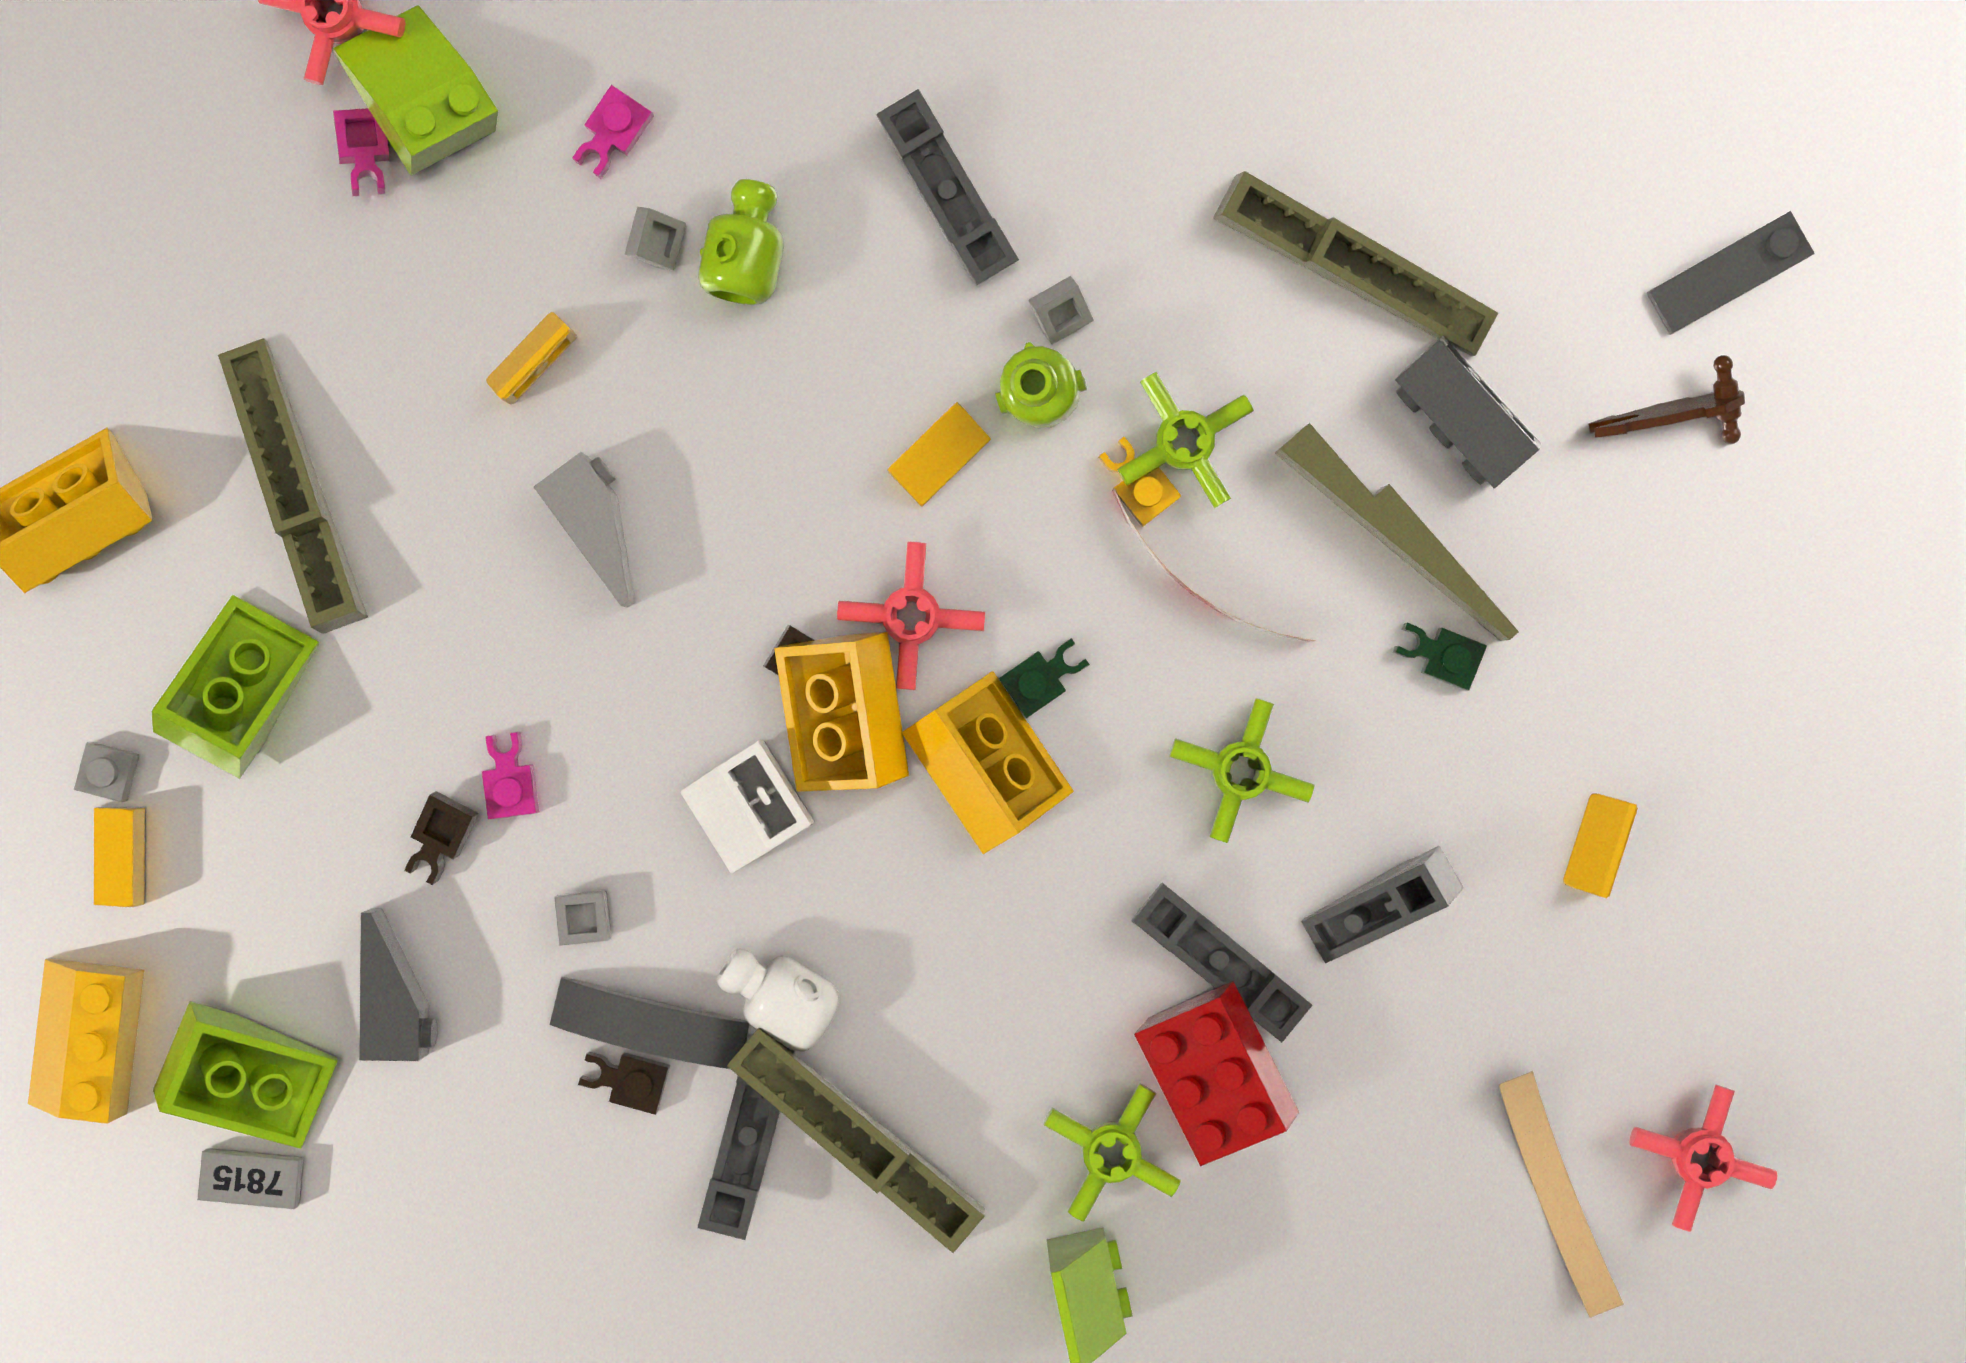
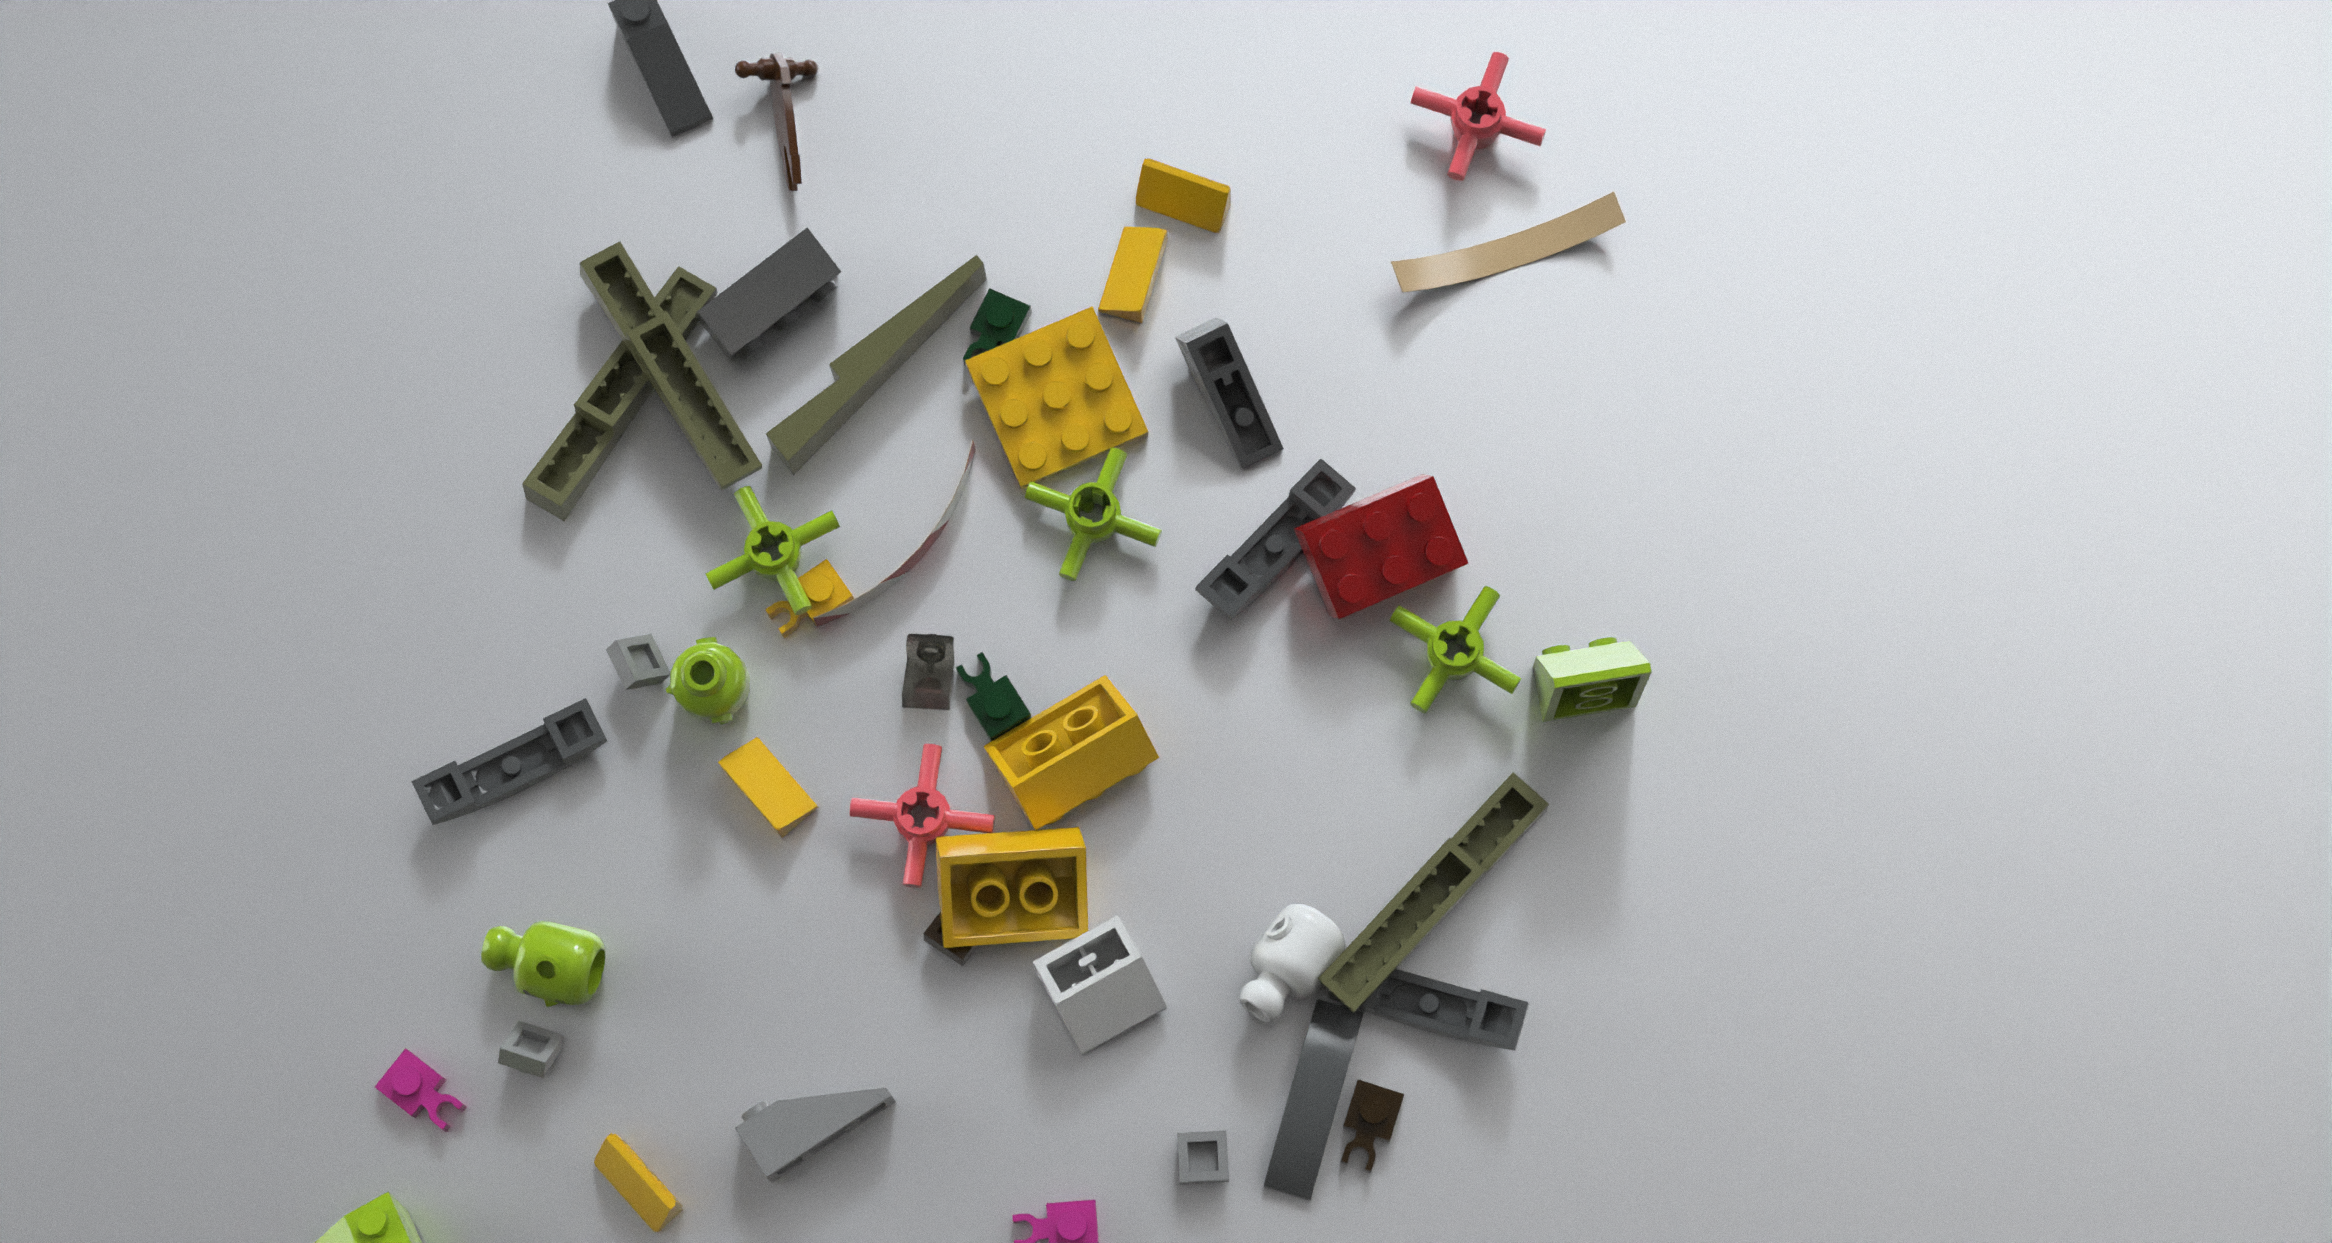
camera: 80 degrees left, 15 degrees down
none -> olive slope [579,241,762,491]
none -> clear smoke bracket [902,634,956,710]
none -> yellow plate [965,306,1149,490]
none -> yellow slope [1098,226,1168,323]

